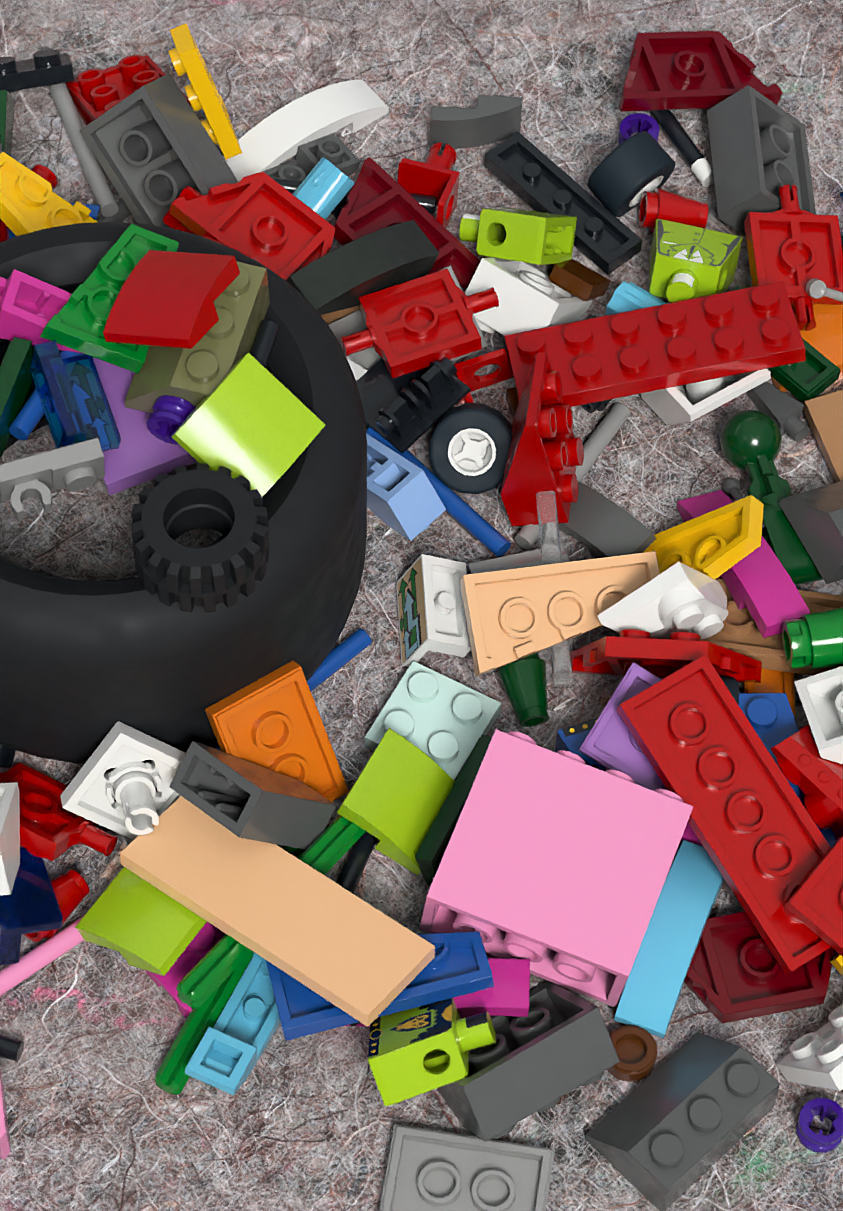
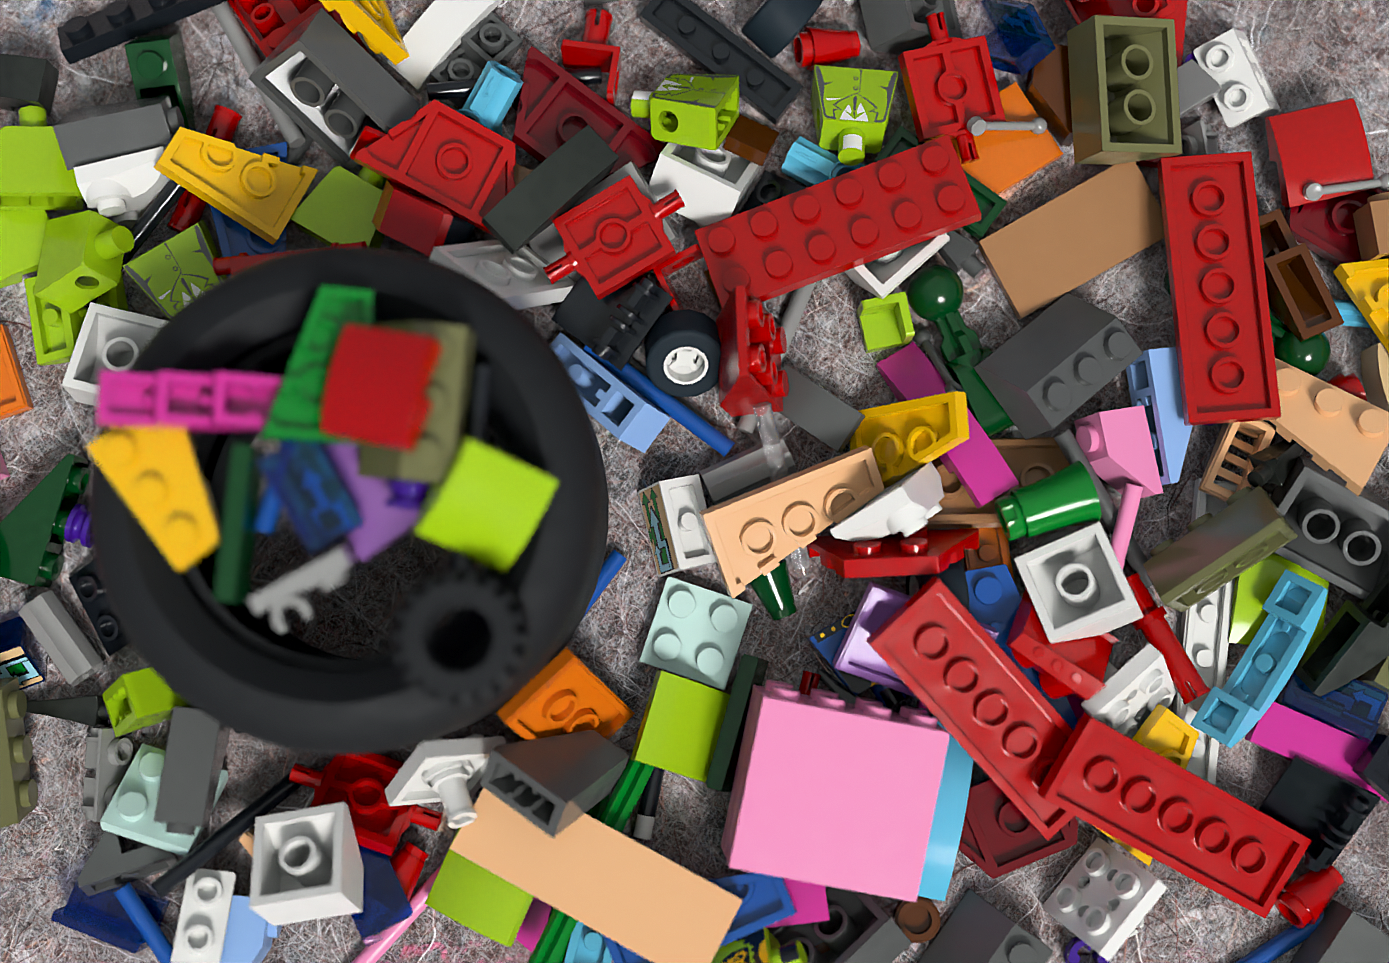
camera: 10 degrees left, 25 degrees up
none -> lime panel [856,291,915,353]

